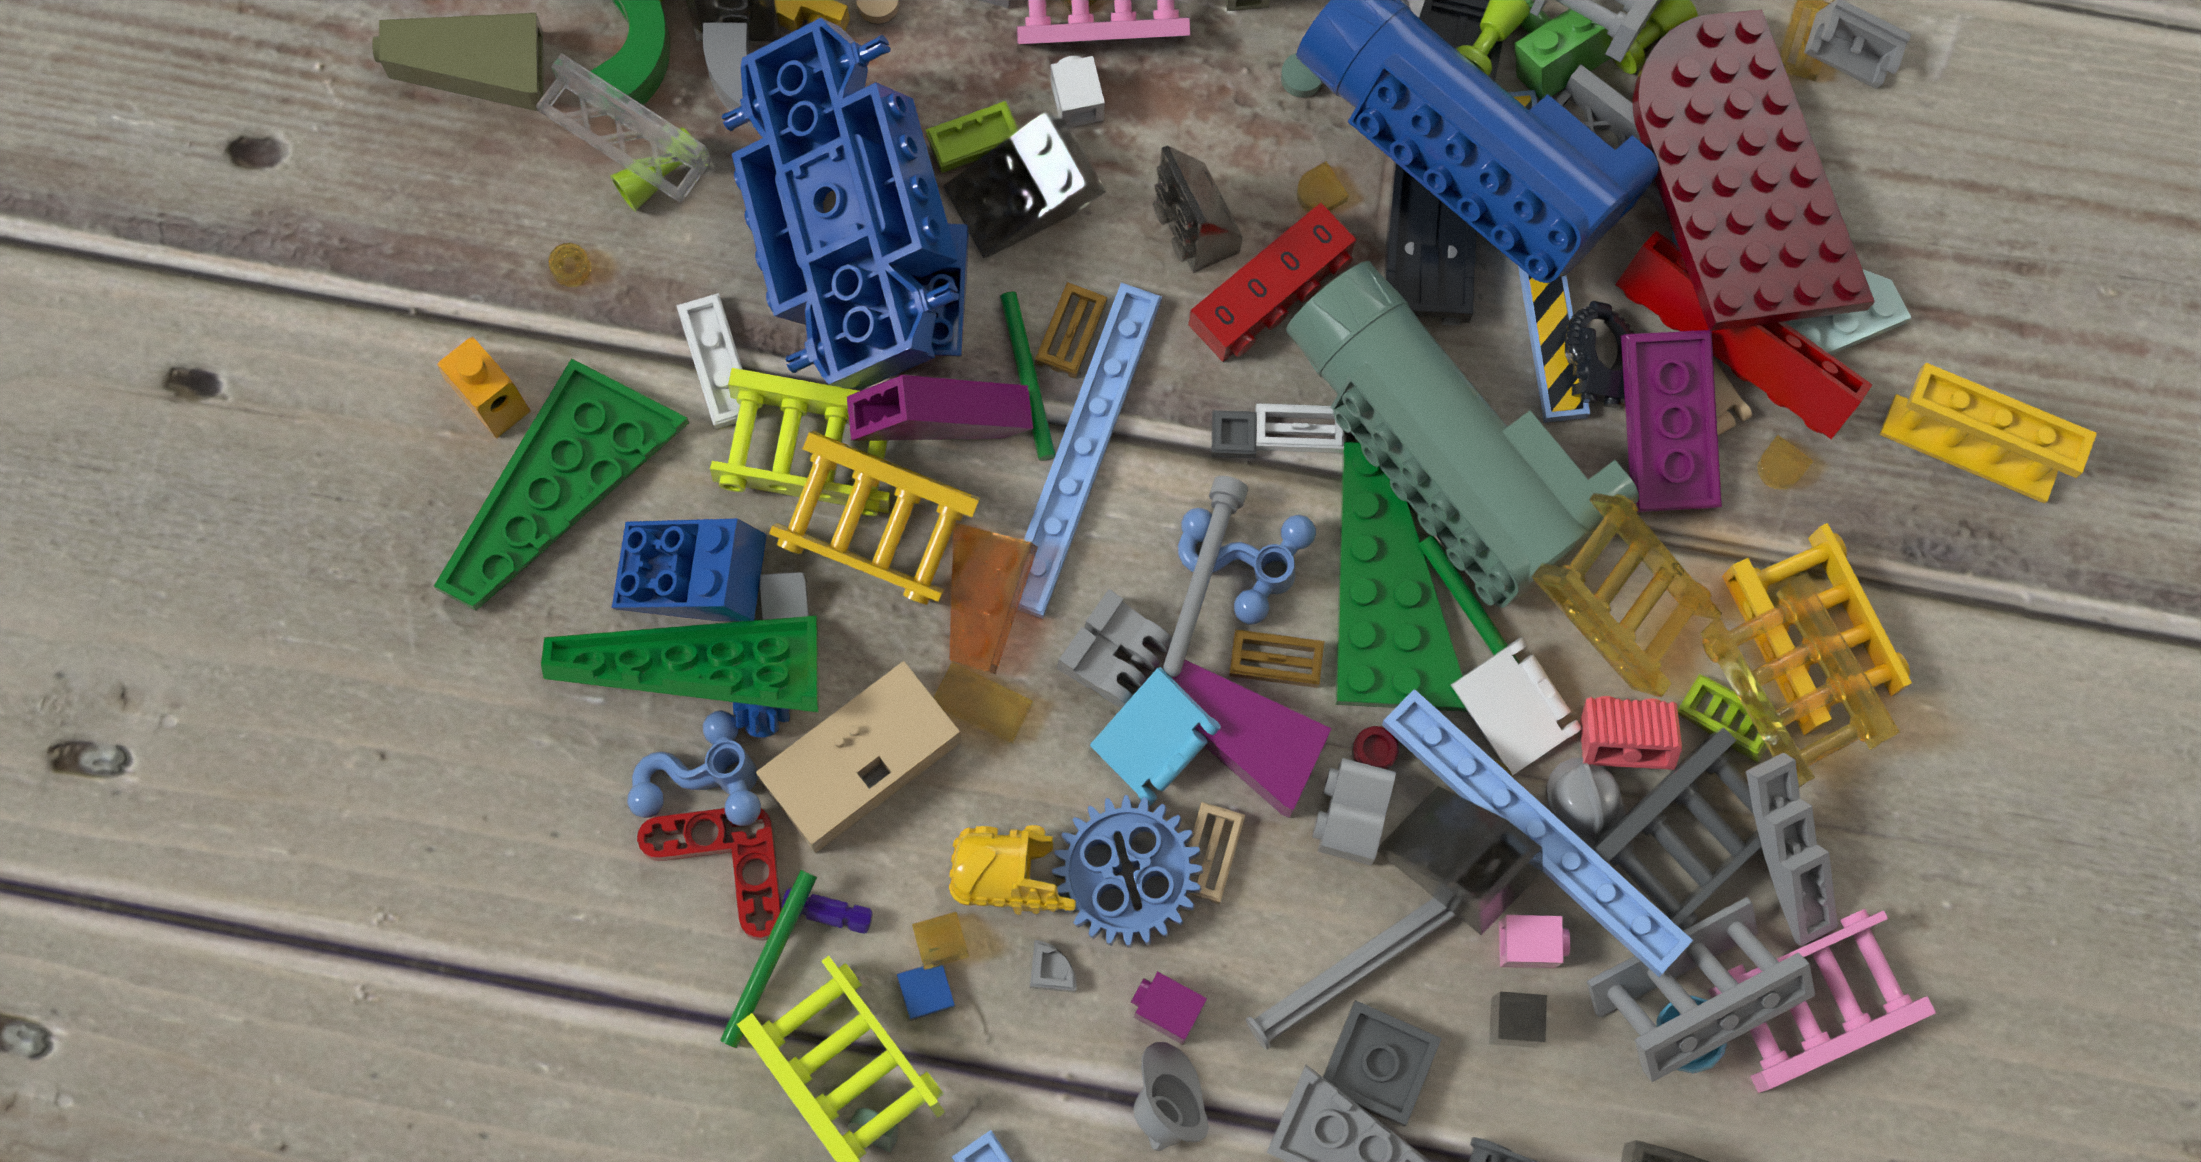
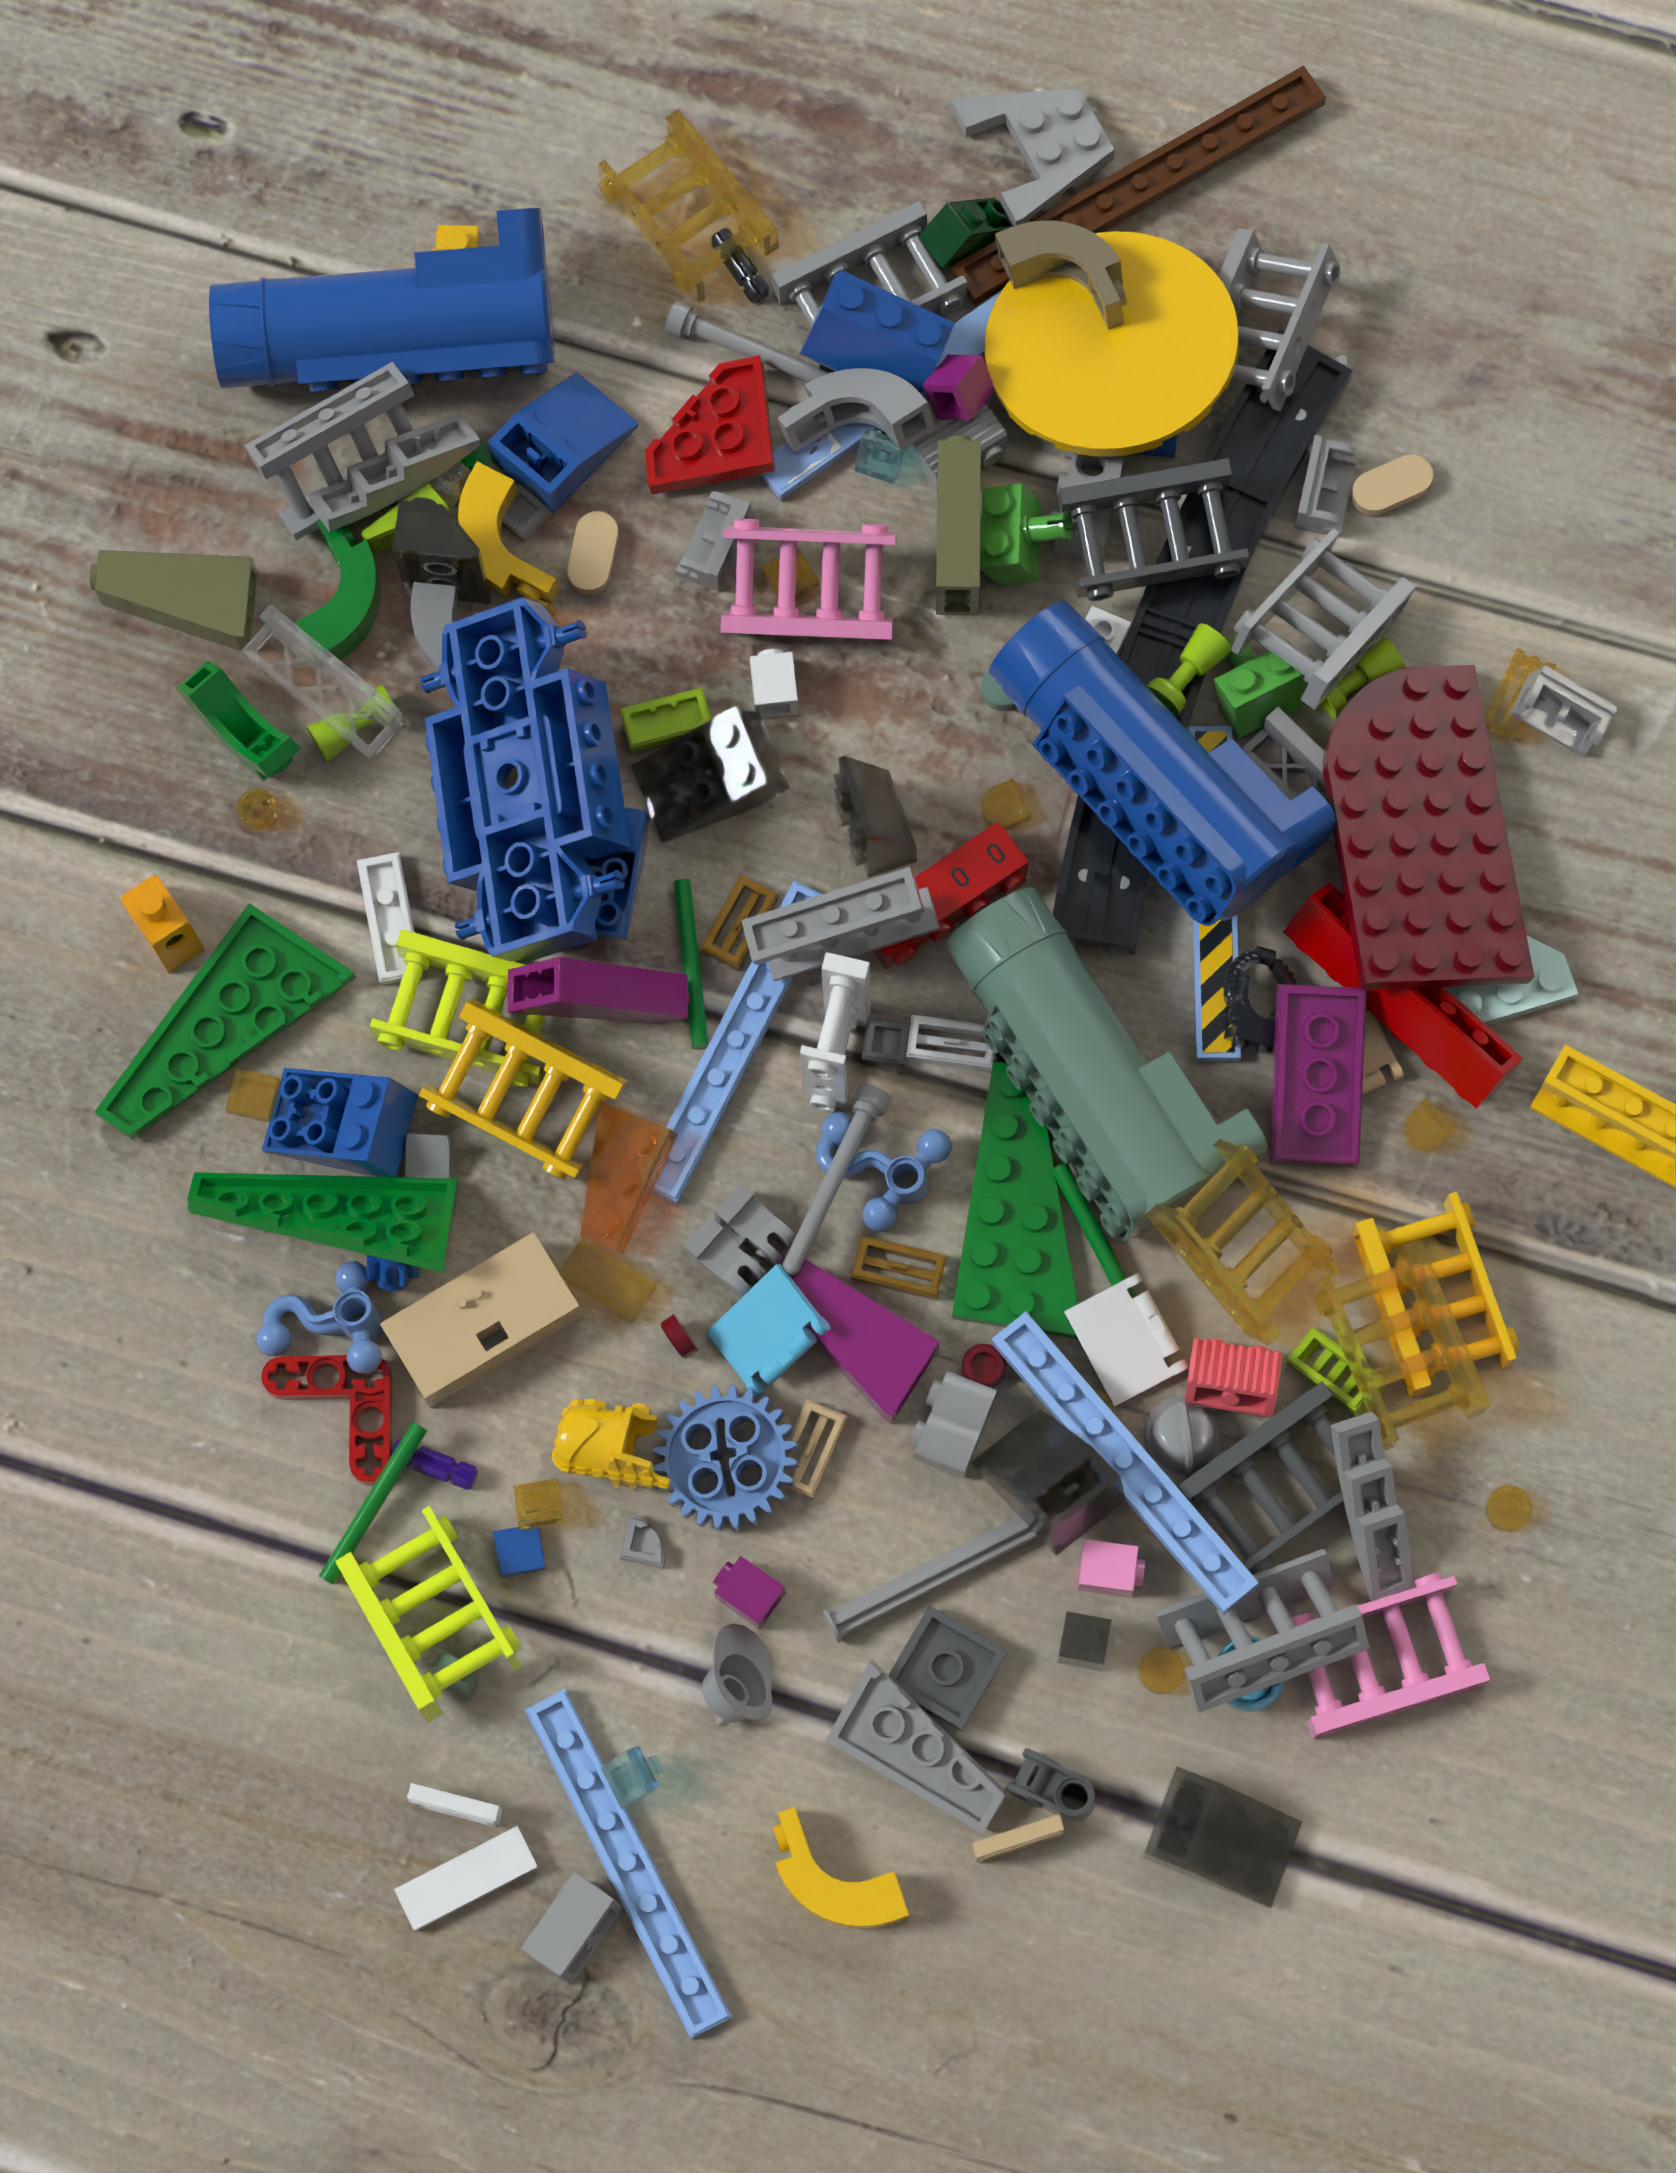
camera: 15 degrees right, 0 degrees up
none -> green arch [176,660,301,781]
none -> clear yellow tile [225,1068,281,1122]
none -> dark red tile [660,1314,699,1359]
none -> light grey fence [741,867,940,981]
none -> white fence [800,952,871,1112]
none -> clear yellow tile [1138,1647,1185,1694]
none -> clear yellow tile [1485,1485,1532,1532]

